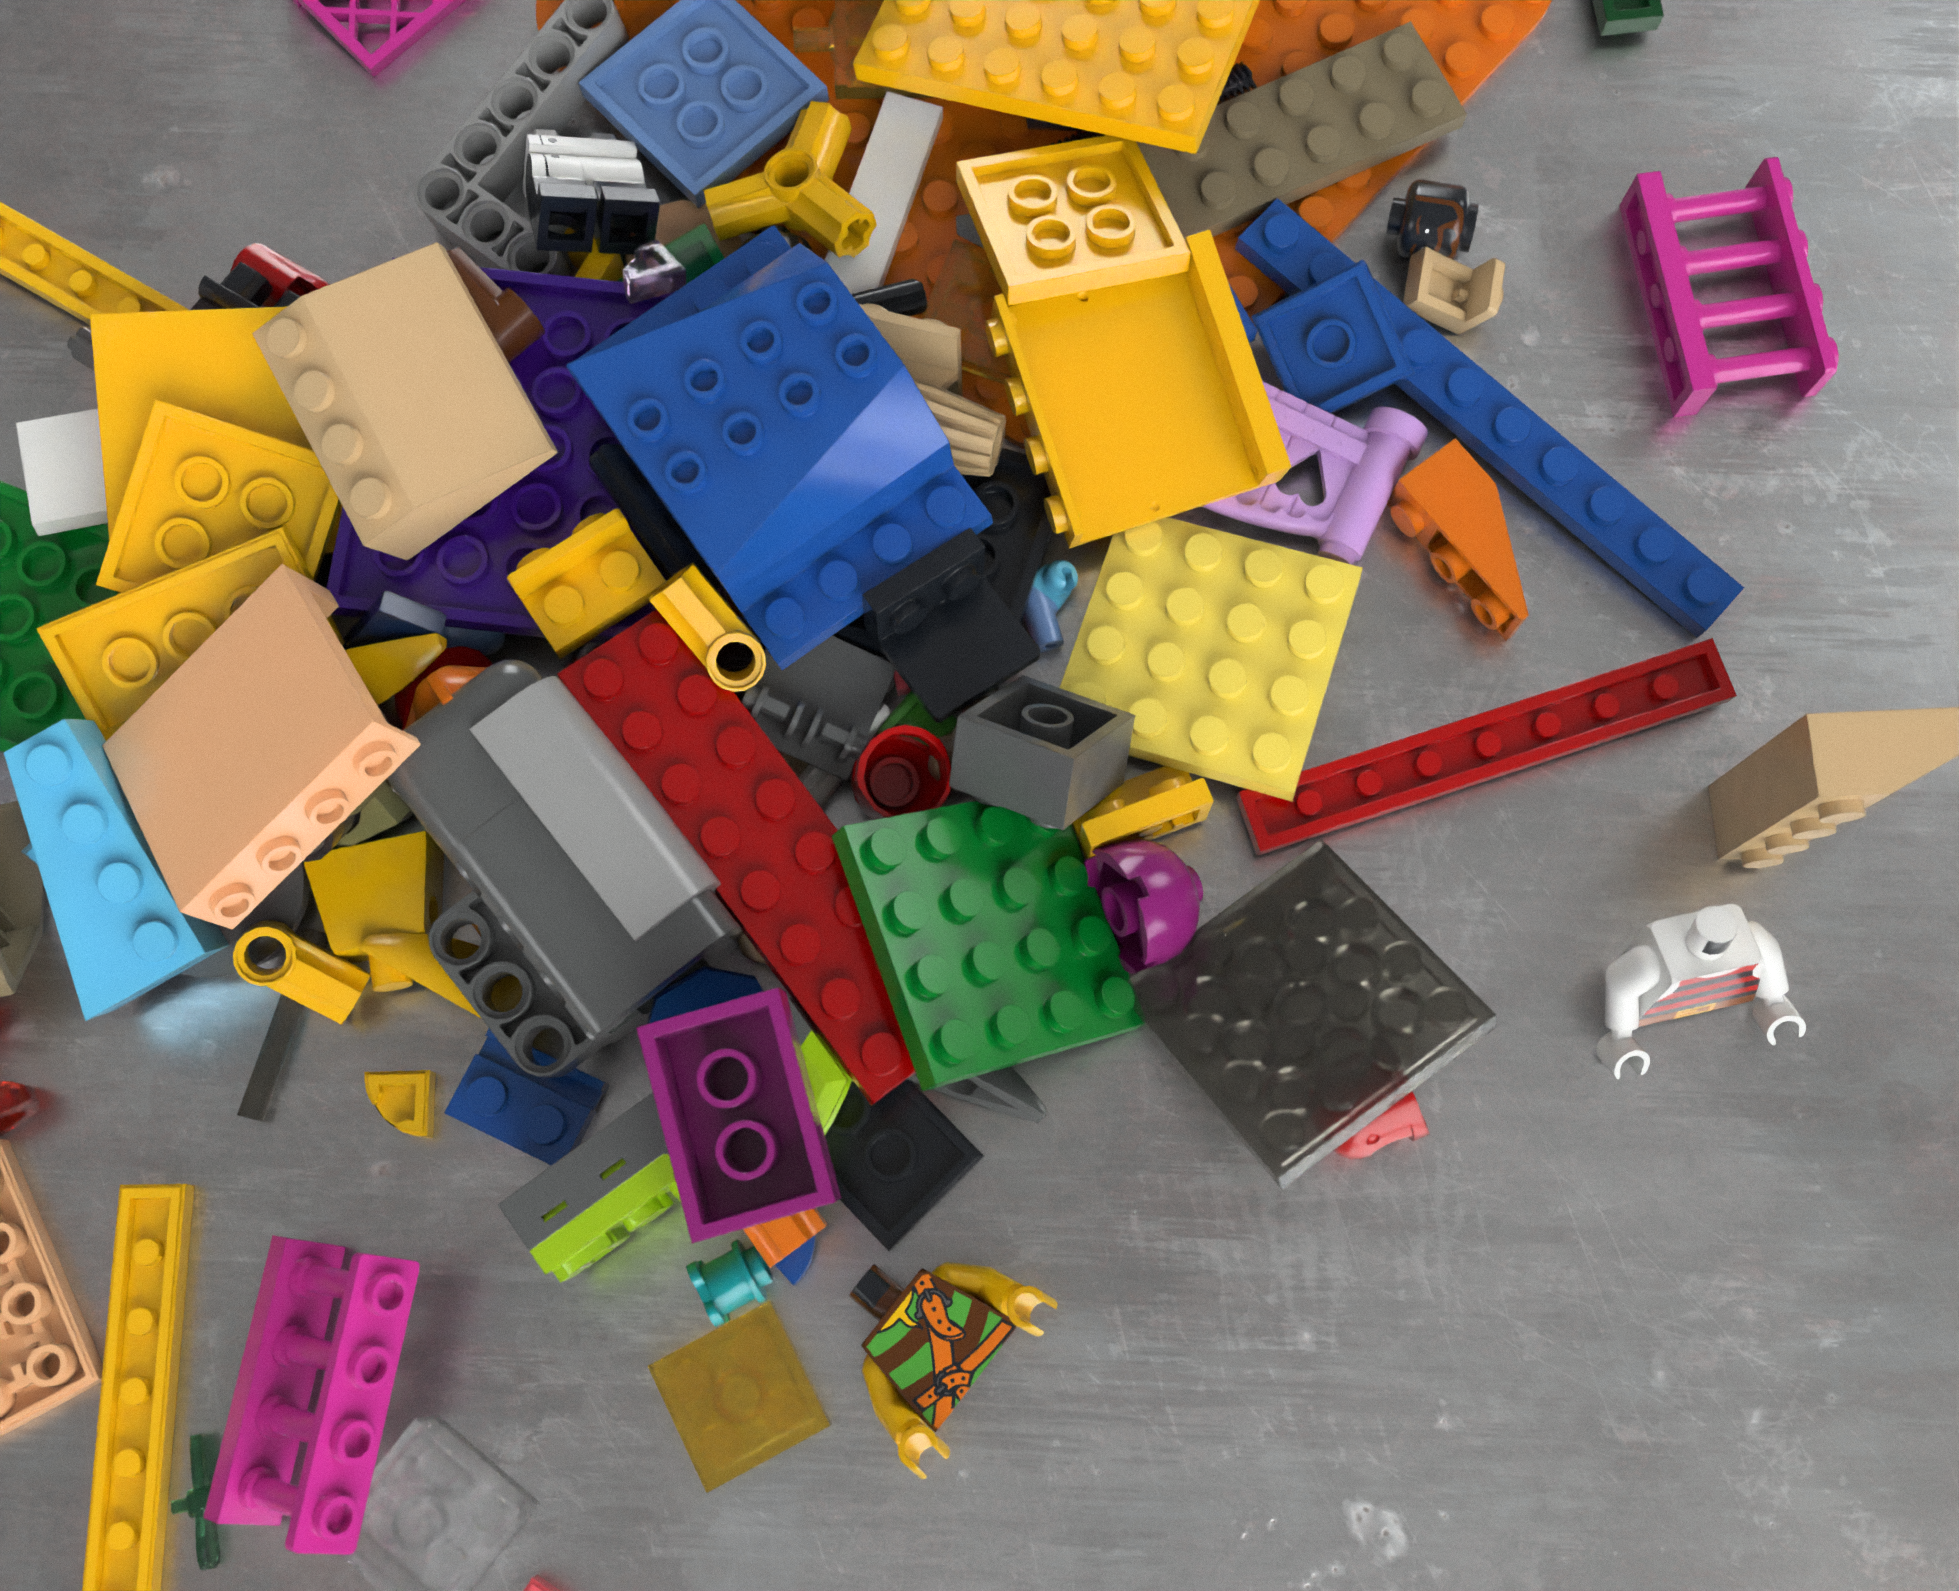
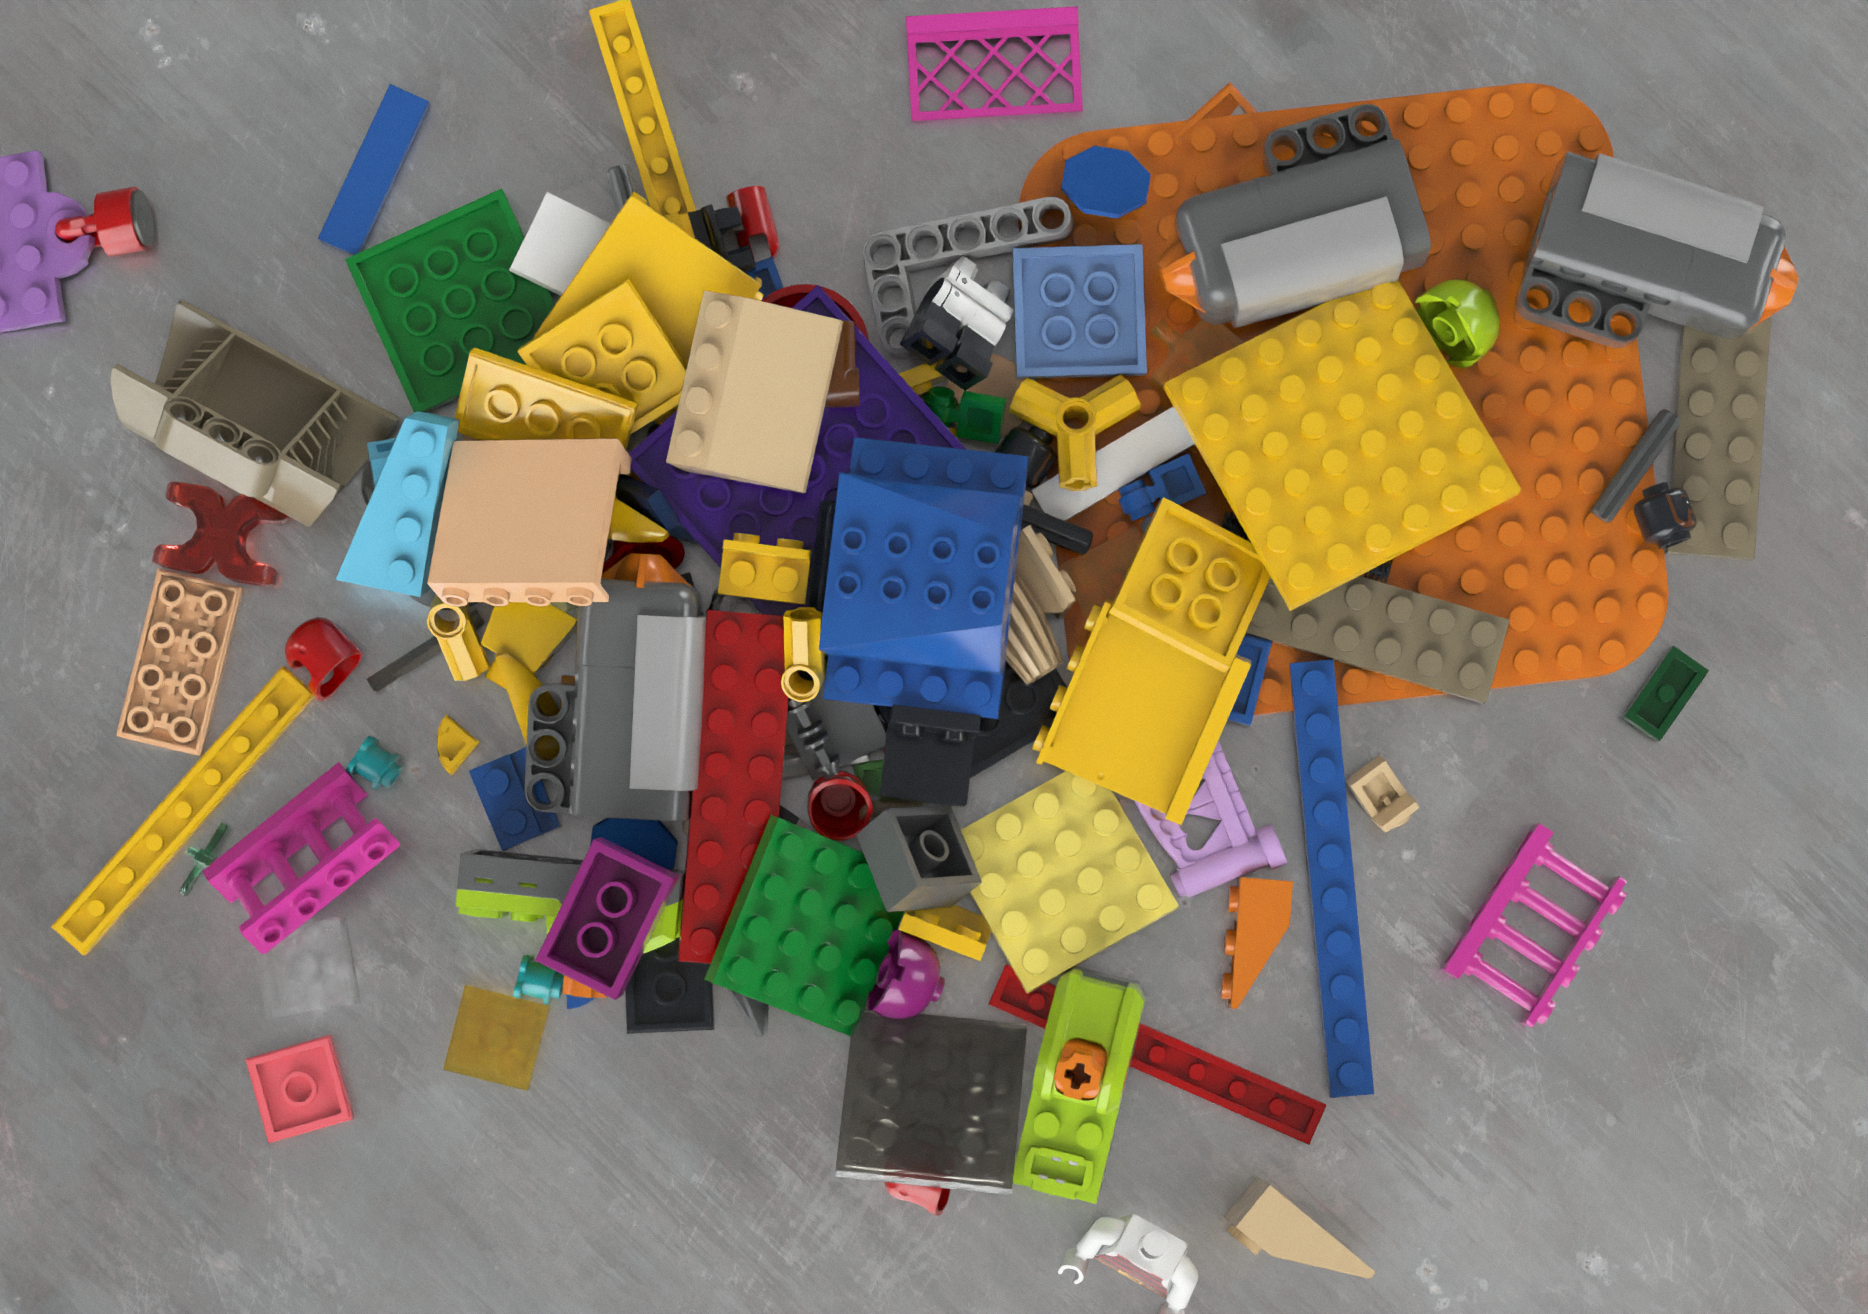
camera: 40 degrees right, 10 degrees up
clear purple tile [623,240,686,304] -> none
torso [849,1262,1058,1479] -> none
arm [1024,560,1078,653] -> none
blue tile [1251,259,1415,414] -> none
black head [1386,179,1479,260] -> none
none -> red helmet [285,617,363,701]
none -> teal brick [345,735,403,791]
none -> lime piece [1010,966,1147,1204]
none -> blue plate [1118,453,1206,521]

